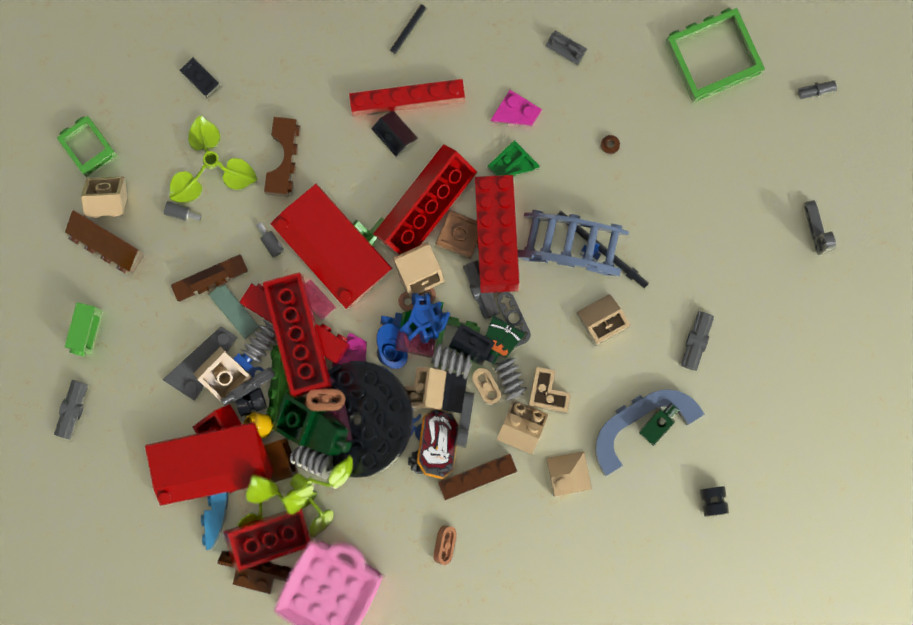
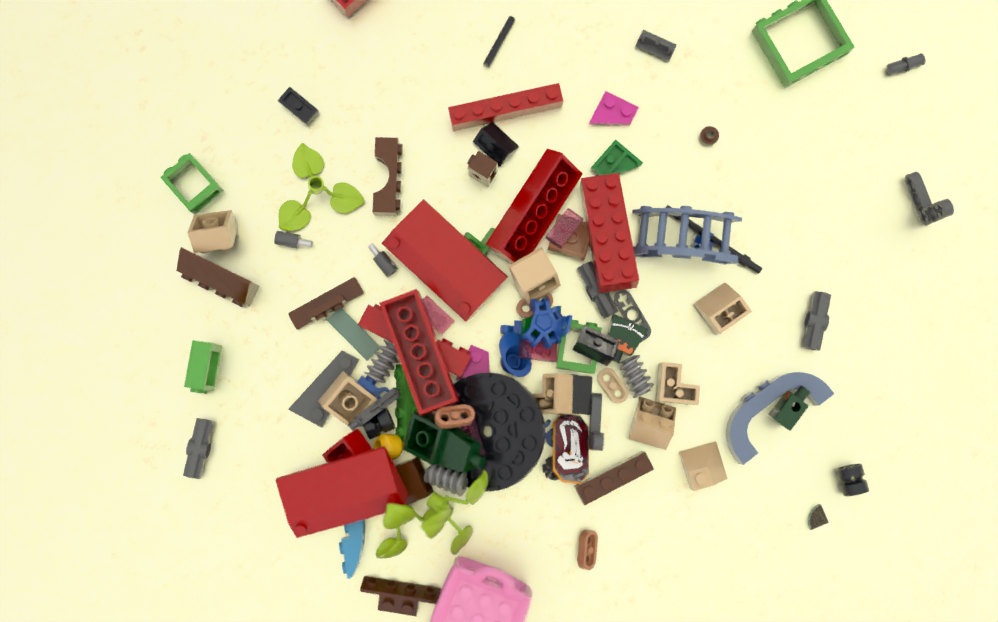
camera: 10 degrees left, 0 degrees up
red brick [223,509,311,571] -> none
light grey piece [430,344,473,379] -> none
none -> reddish brown brick [467,151,498,187]
none -> clear pink plate [546,208,584,249]
none -> tile [807,504,829,530]

